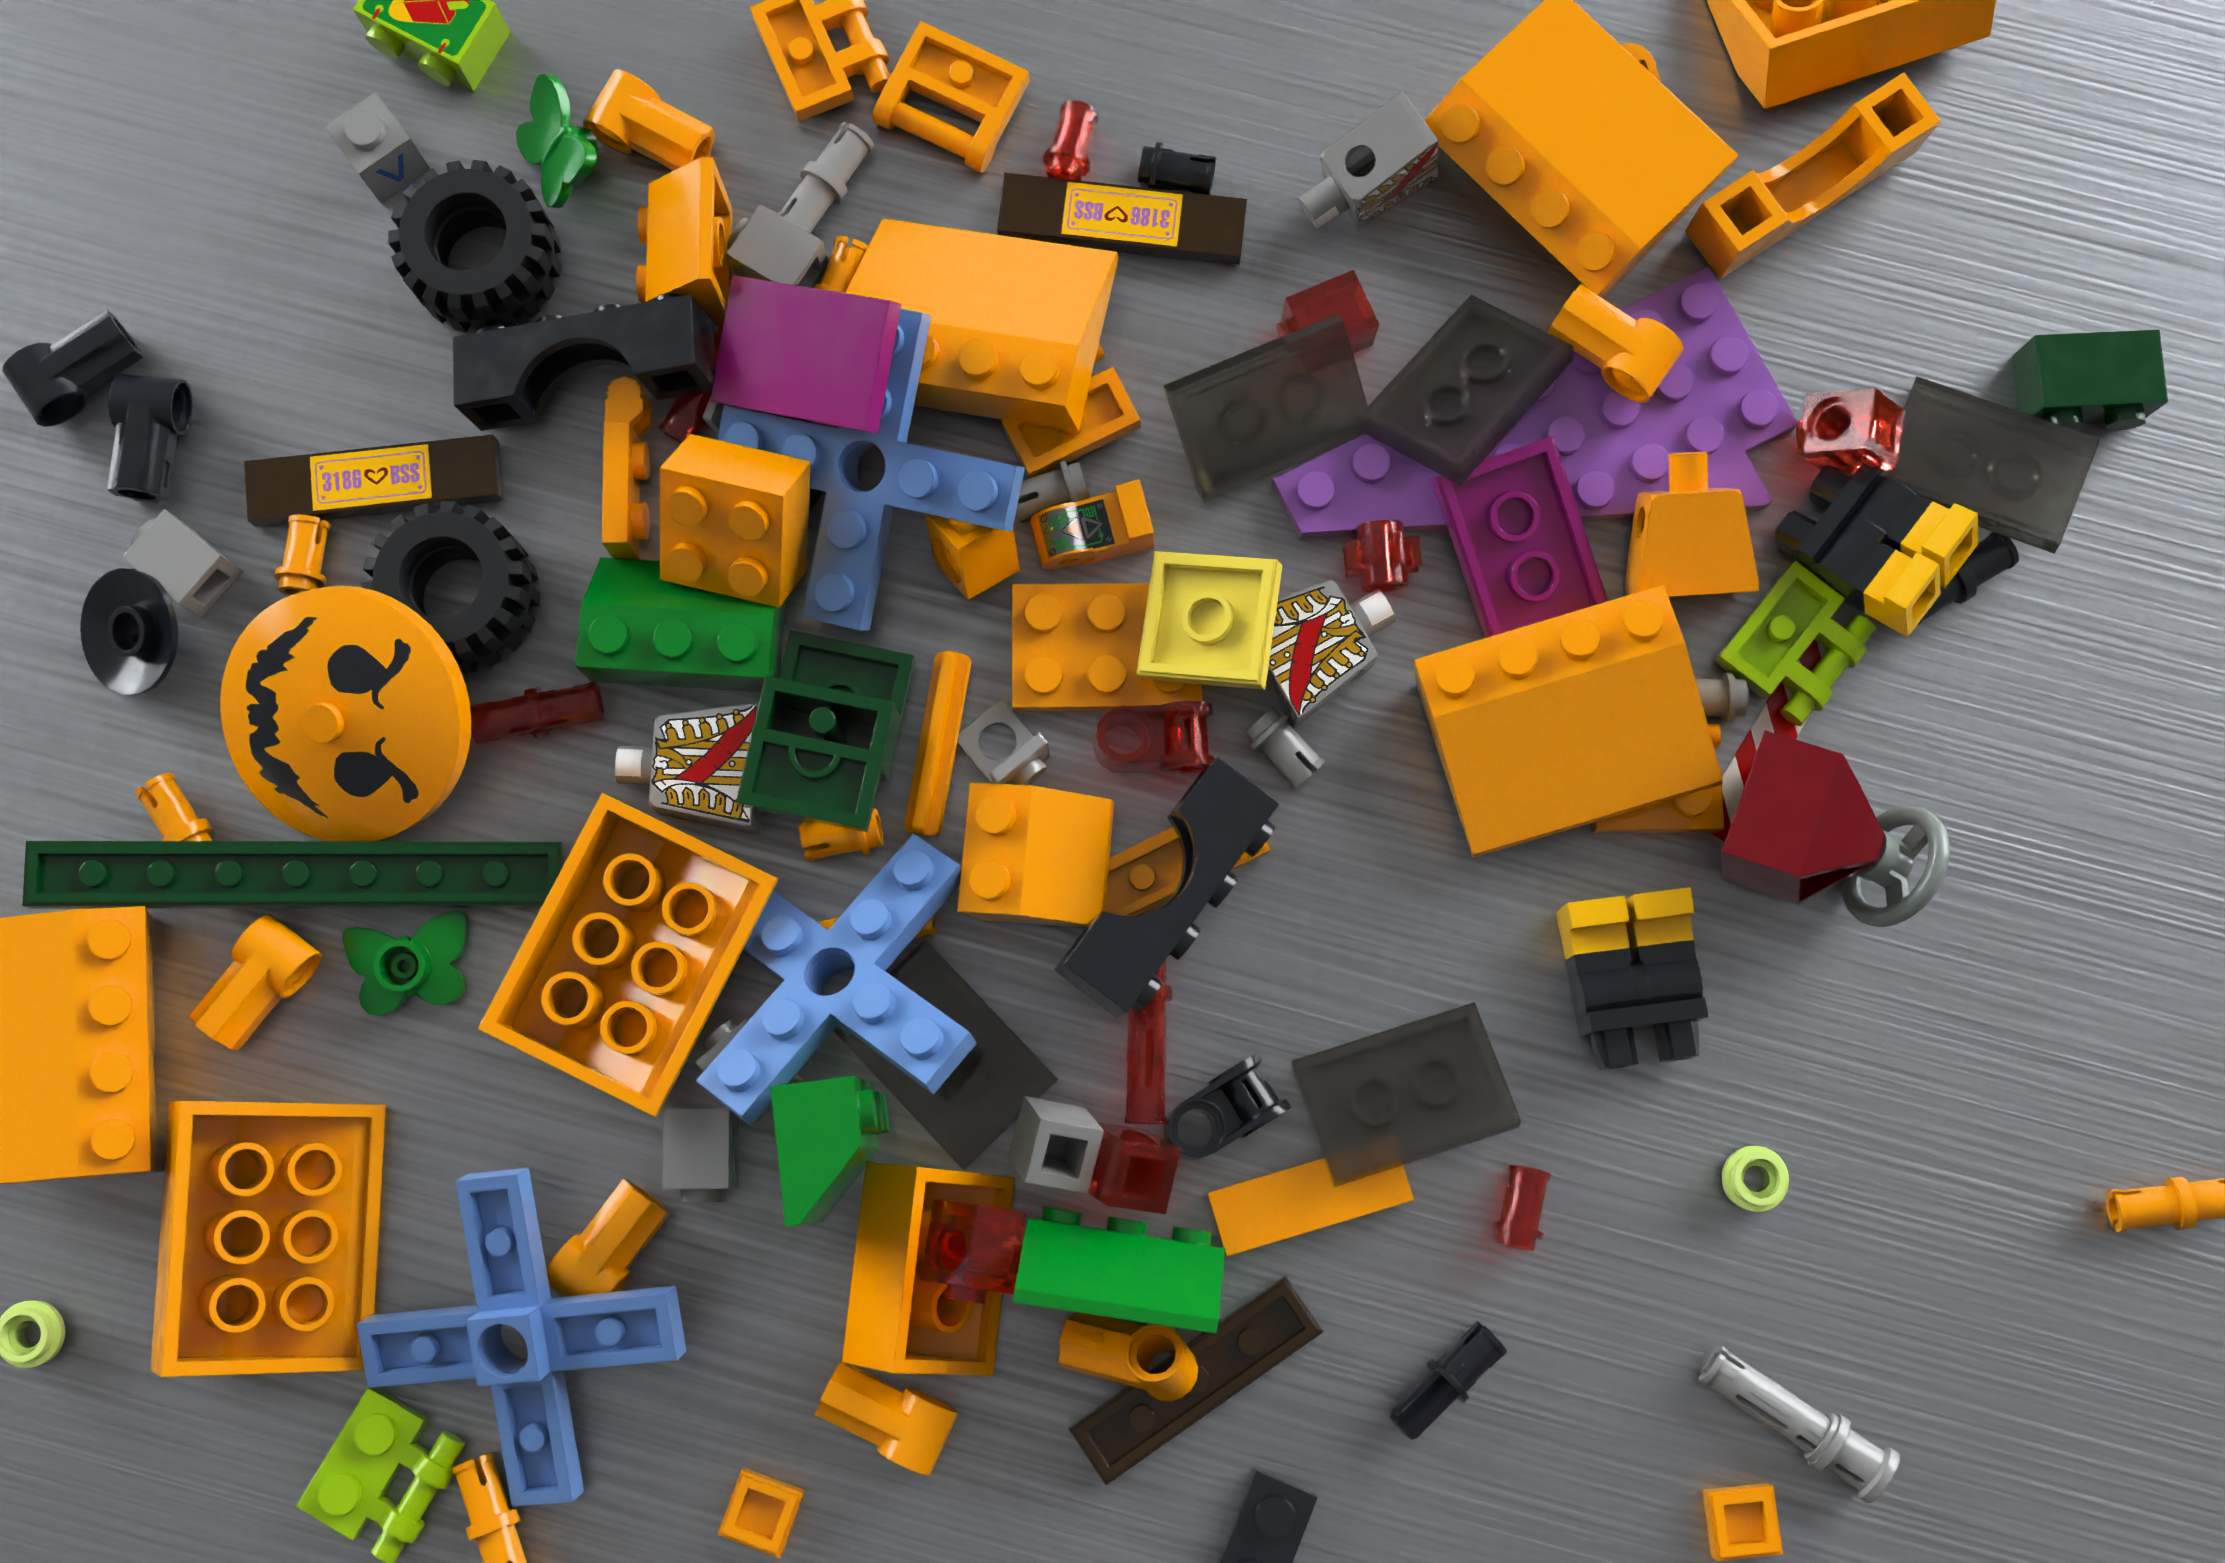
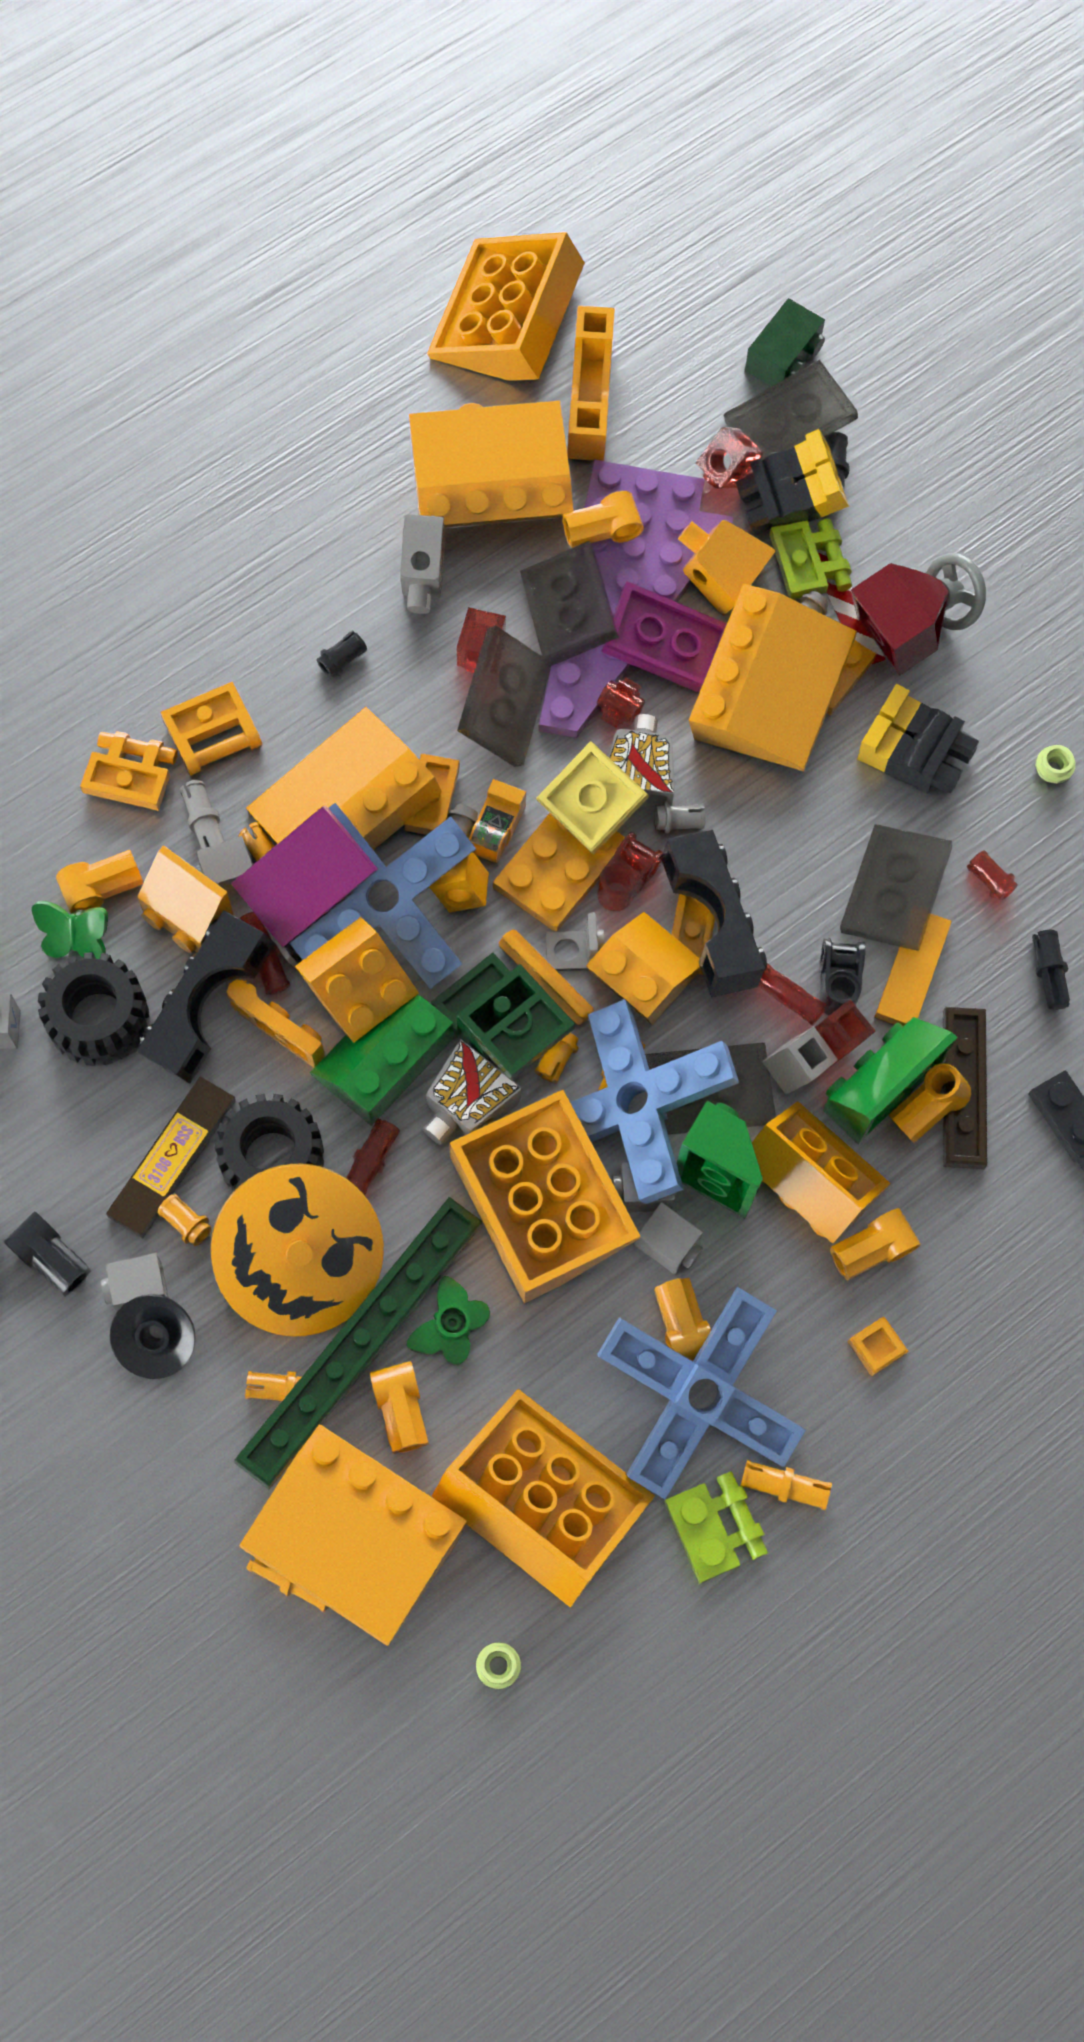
camera: 55 degrees left, 10 degrees down
clear red brick [920,1199,1027,1304] -> none
dark brown tile [997,172,1247,265] -> none
clear red pin [1043,101,1099,181] -> none

